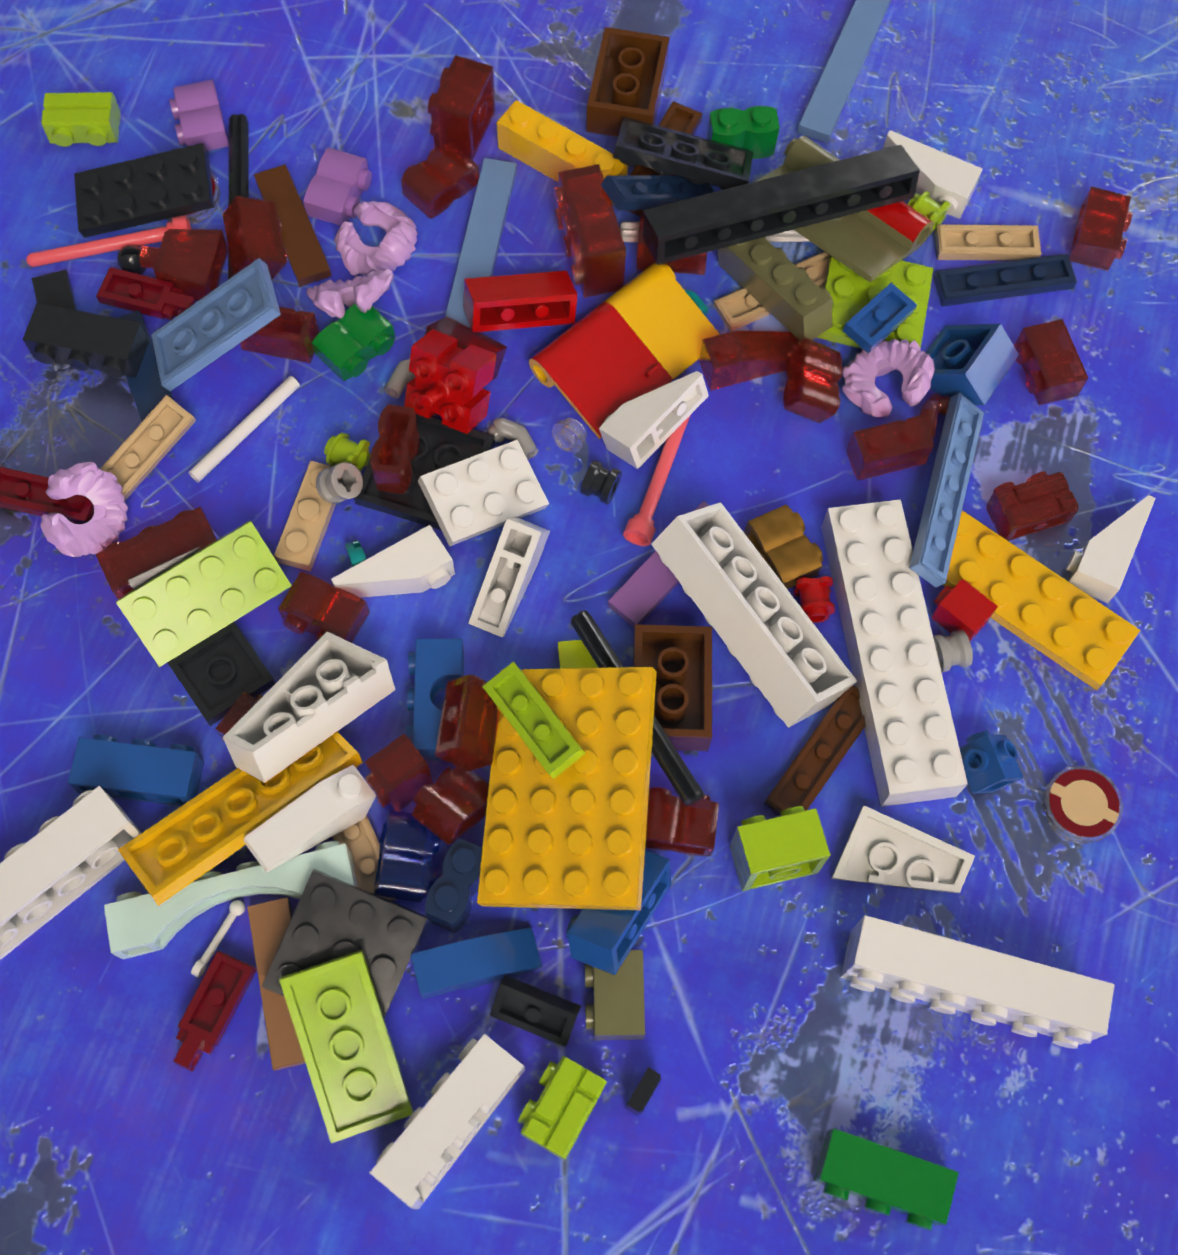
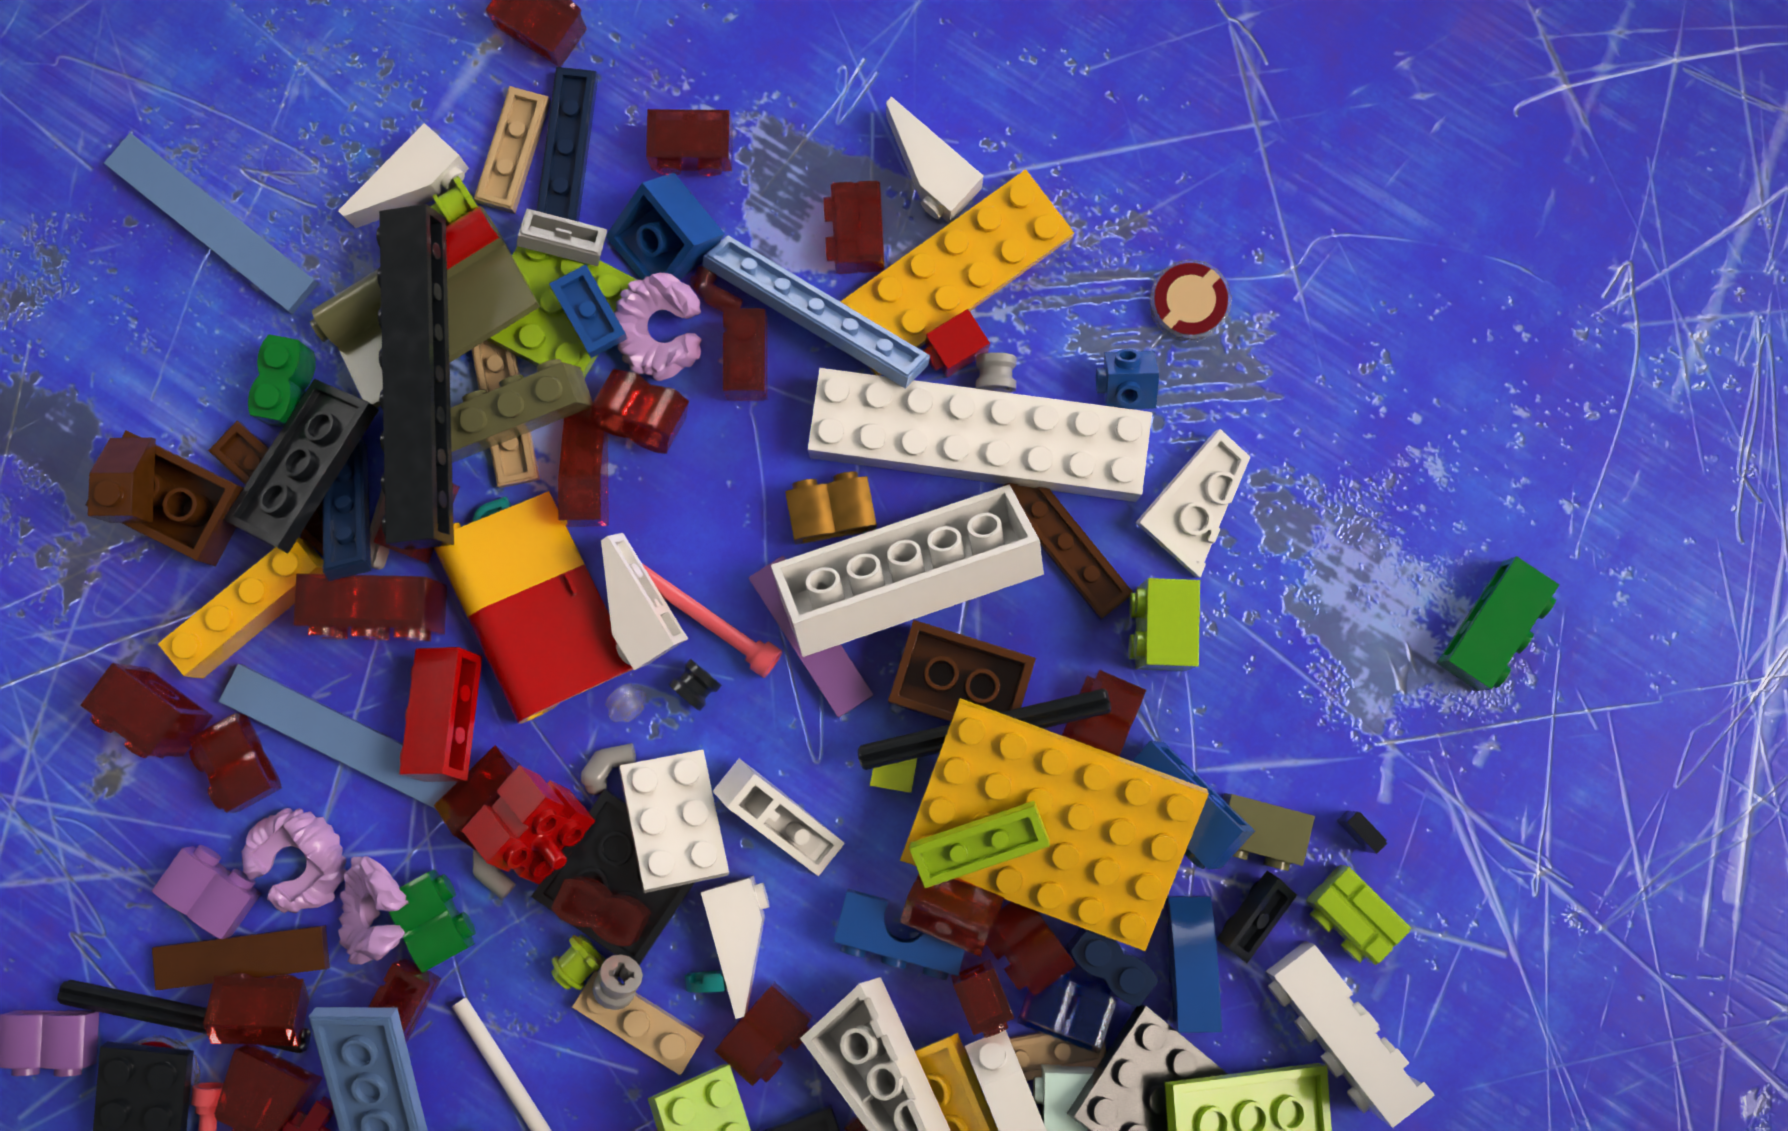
camera: 70 degrees left, 15 degrees up
red brick [794,576,835,623] -> none
white brick [840,915,1115,1049] -> none
none -> reddish brown slope [88,437,156,523]
none -> light grey tile [516,209,607,266]

